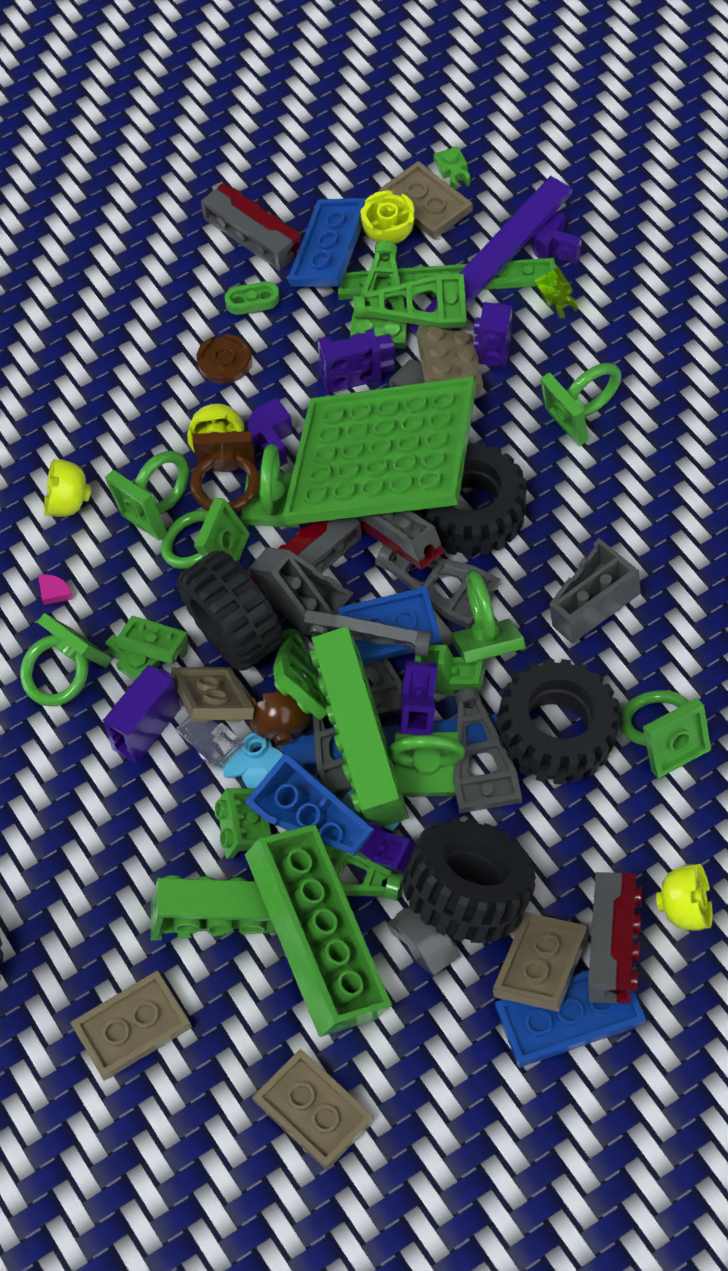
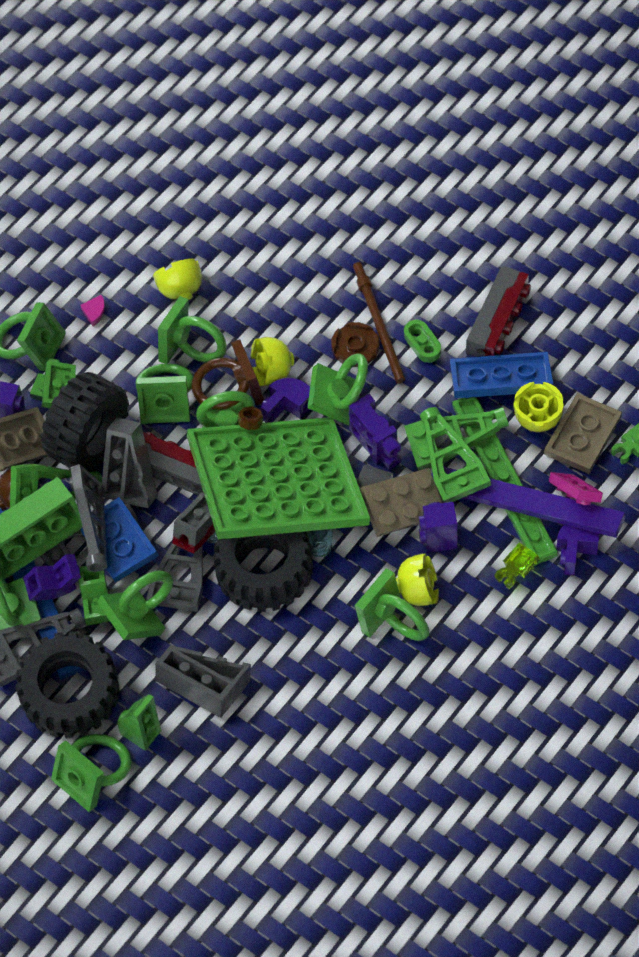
camera: 70 degrees right, 0 degrees up
none -> bright green slope [117,694,161,751]
none -> reddish brown tile [238,406,263,430]
none -> bright green tile [308,353,368,426]
none -> reddish brown bar [353,262,405,384]
none -> neon yellow cylinder [396,553,439,606]
none -> dark pink plate [549,472,603,505]

